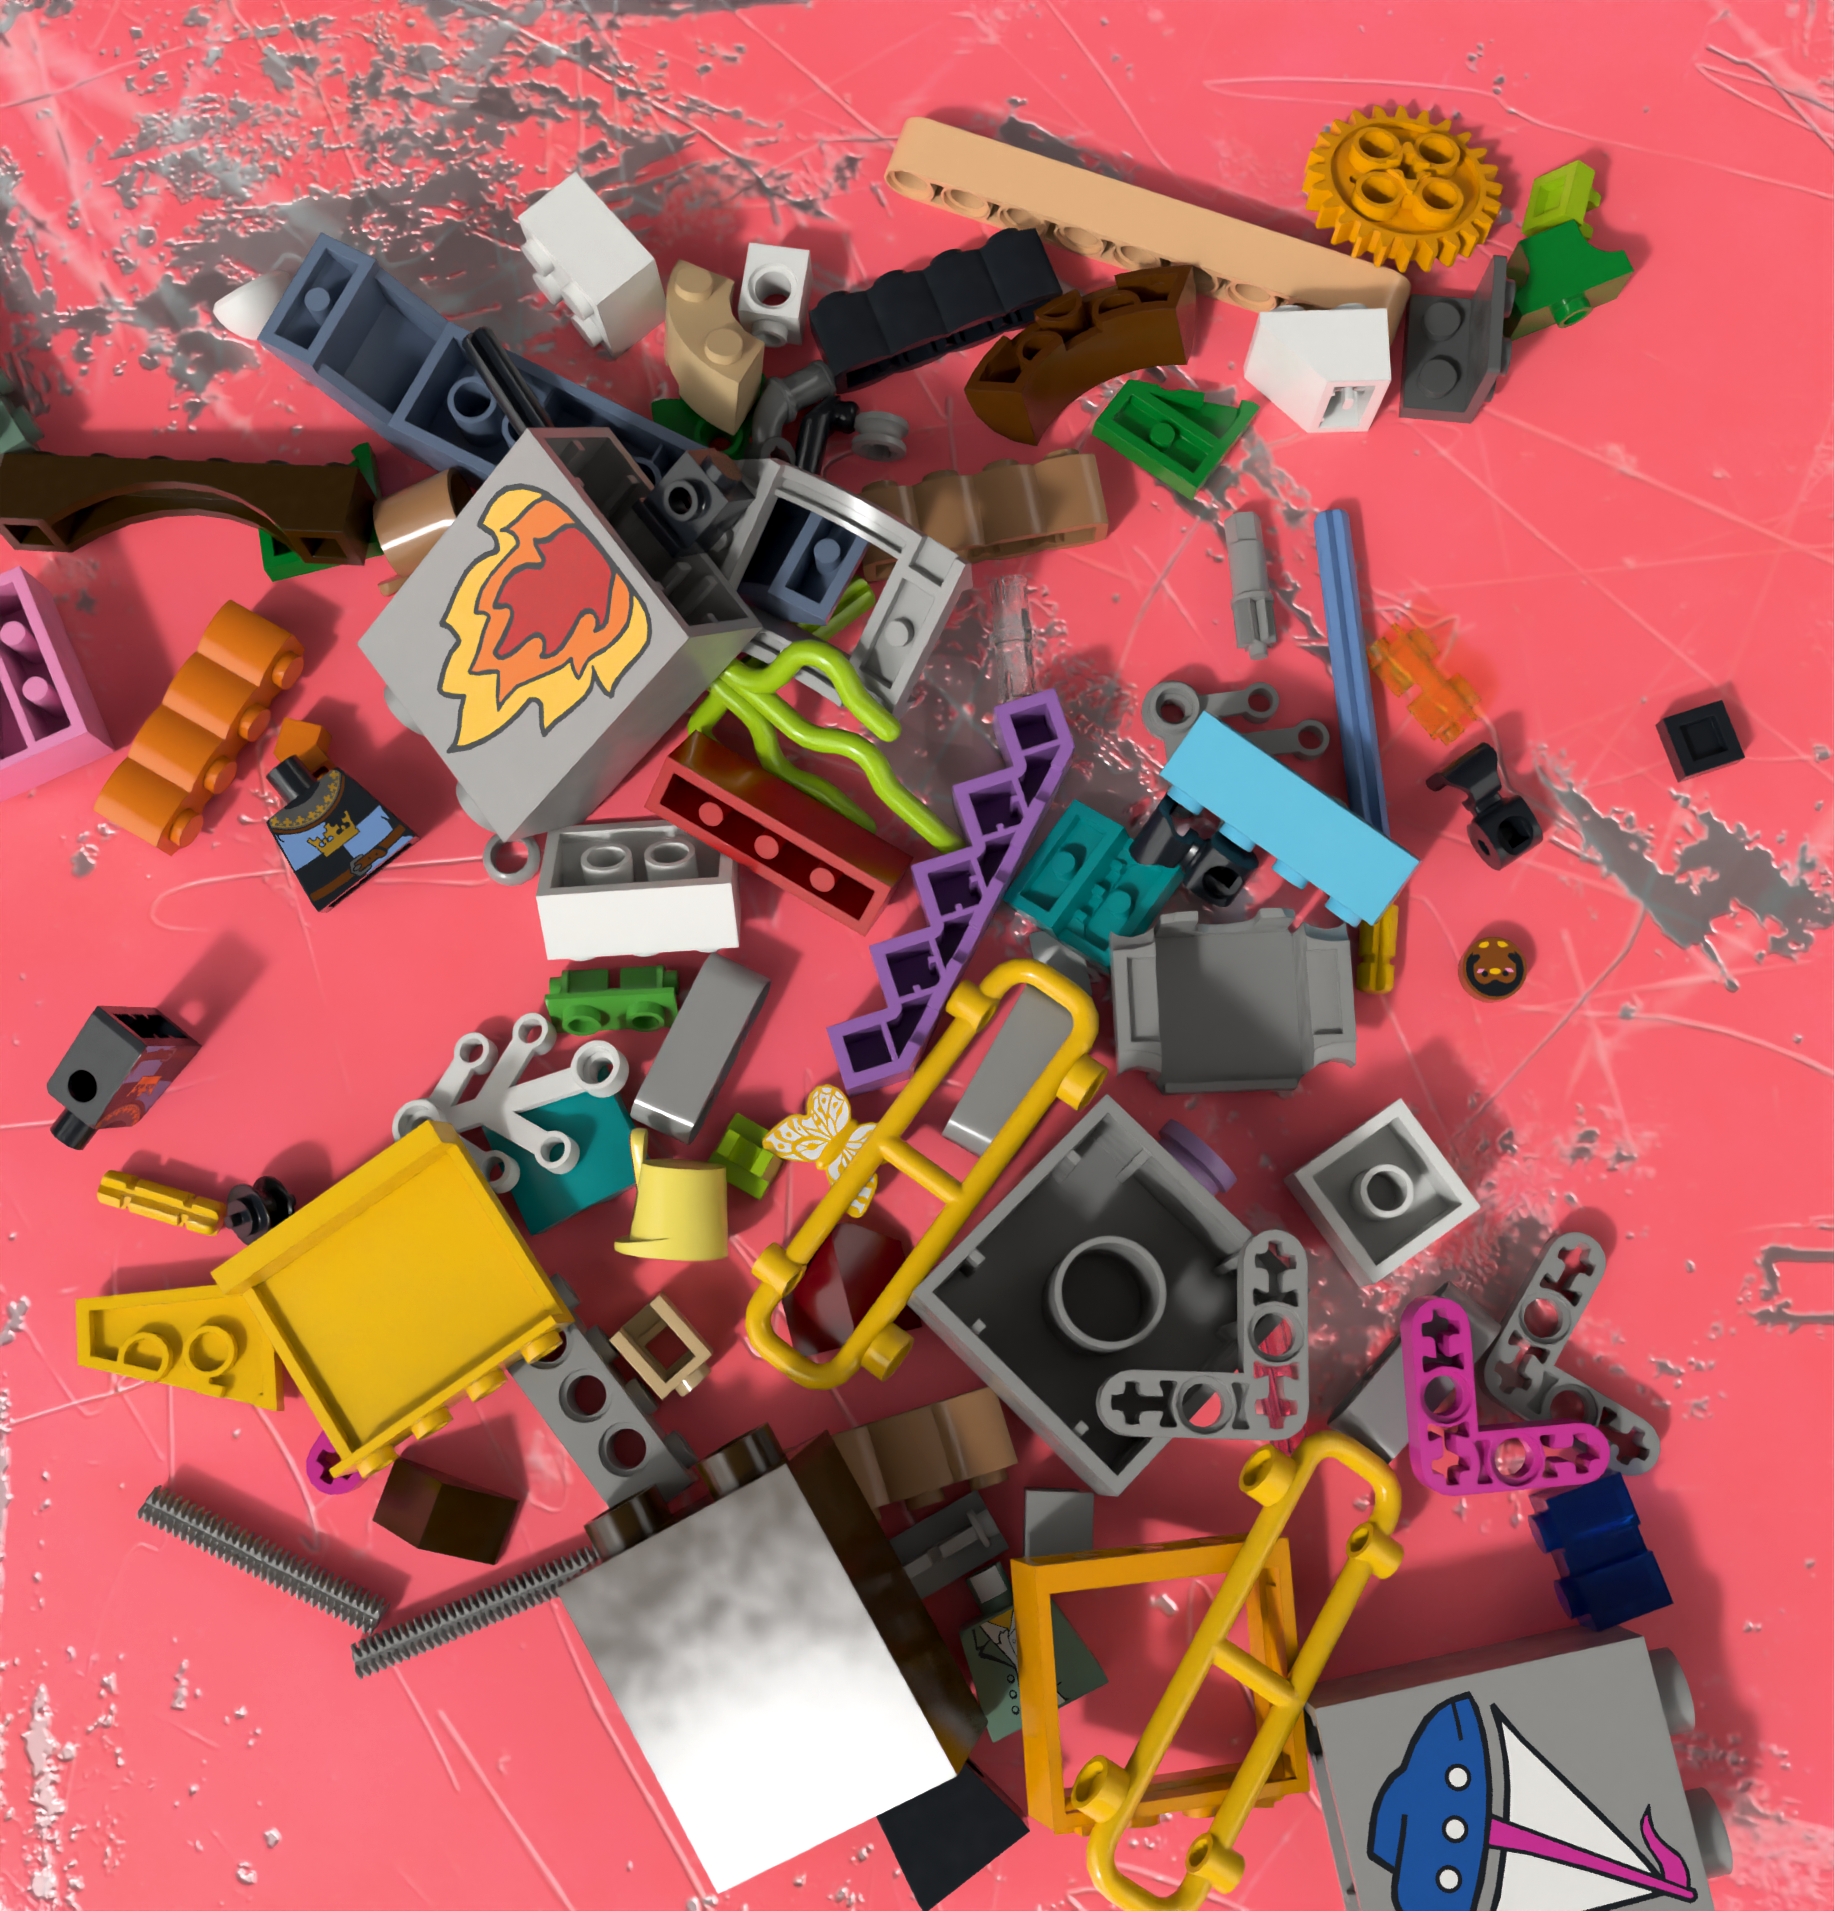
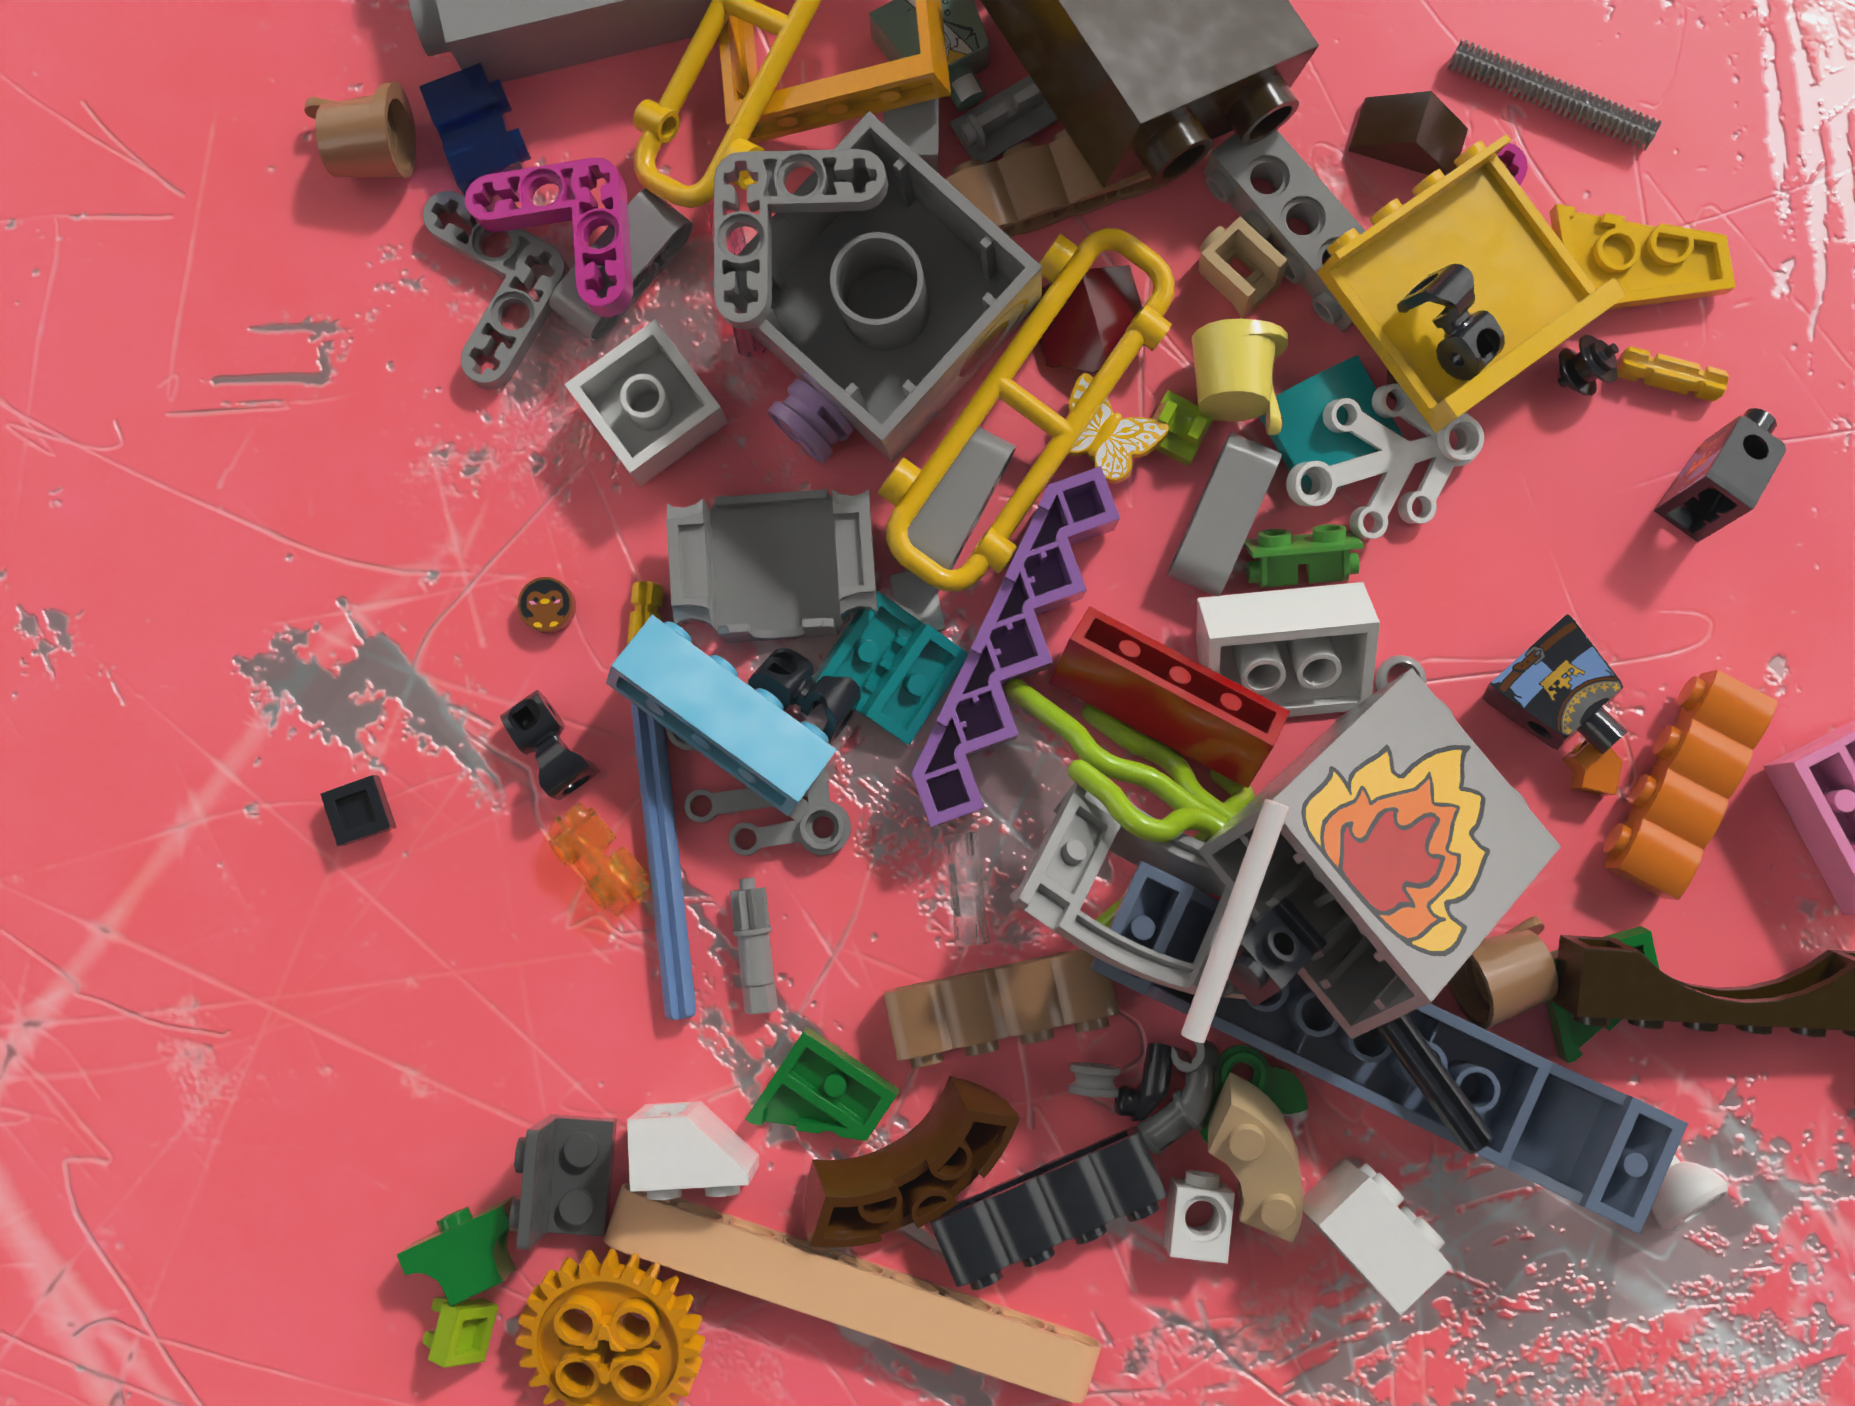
camera: 175 degrees right, 5 degrees up
light grey axle [350,1544,599,1680] -> none
none -> medium nougat hat [304,82,416,178]
none -> white bar [1181,799,1289,1043]
none -> black leg [1397,263,1505,381]

